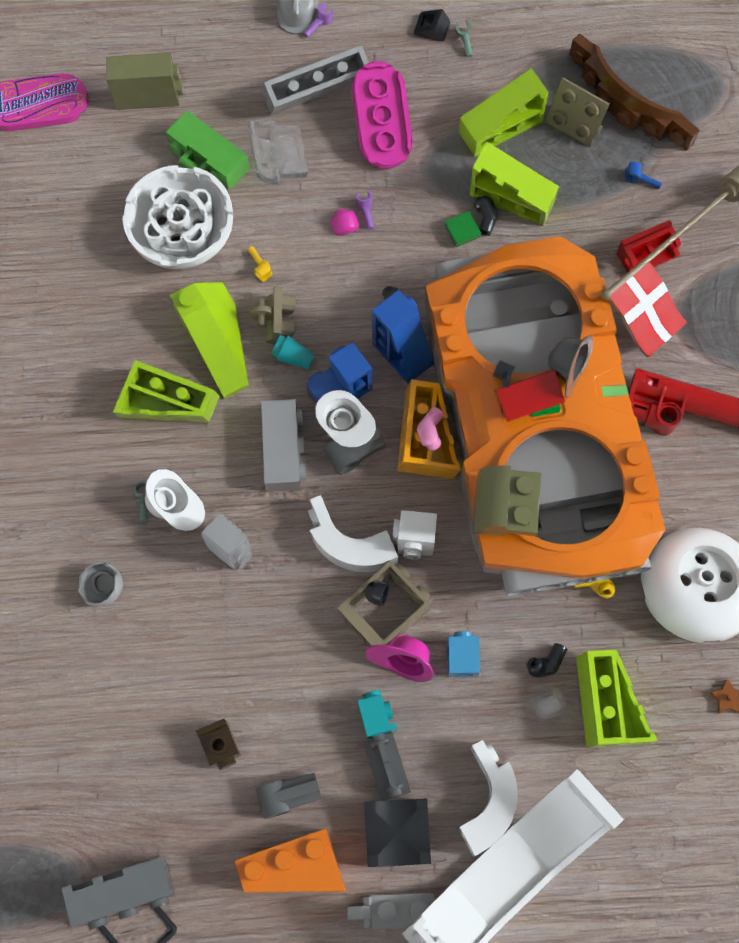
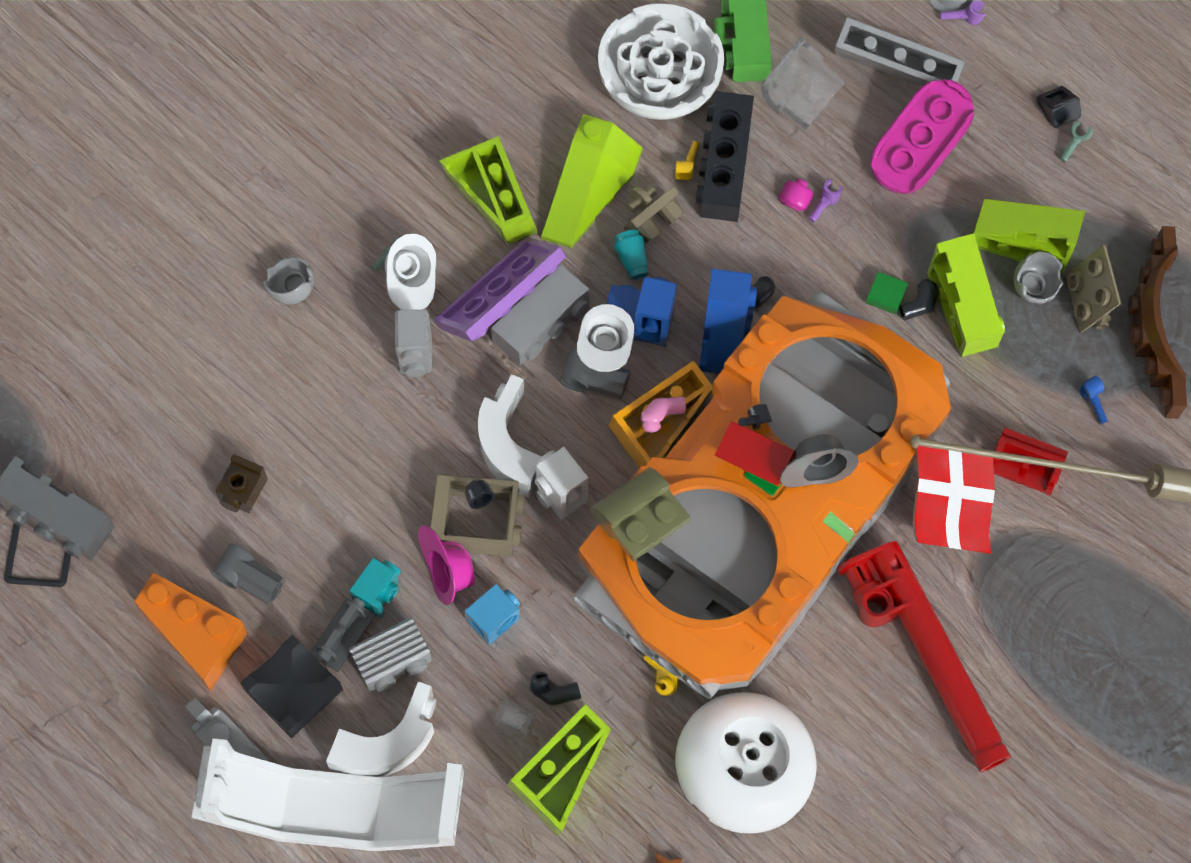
camera: 45 degrees right, 5 degrees down
none -> light grey brick [349,617,432,692]
none -> medium lavender plate [434,237,566,342]
none -> black brick [695,91,754,222]
none -> light grey hair [1013,251,1063,305]

